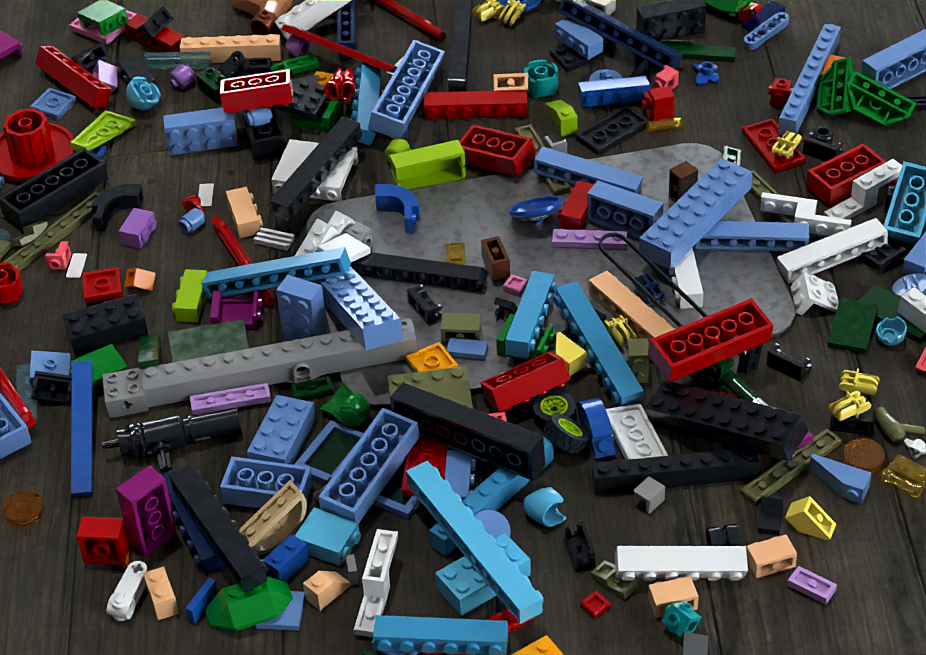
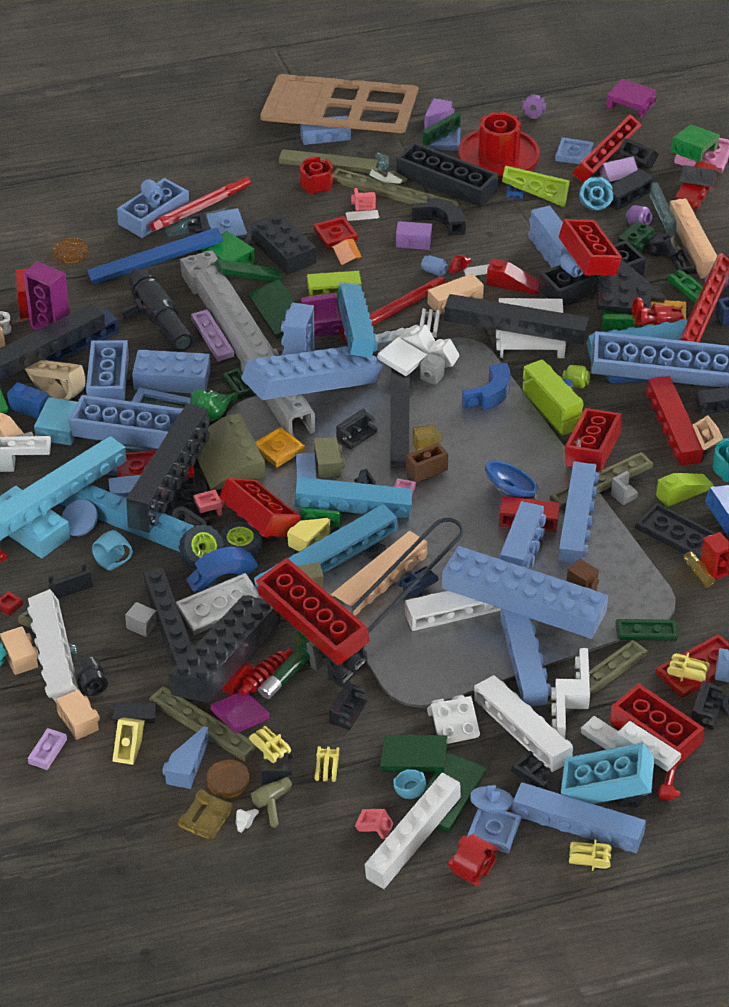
camera: 75 degrees right, 0 degrees up
lavender plate [552,229,627,249] -> none
light yellow arm [603,315,638,347] -> none
none -> red slope [486,259,539,295]

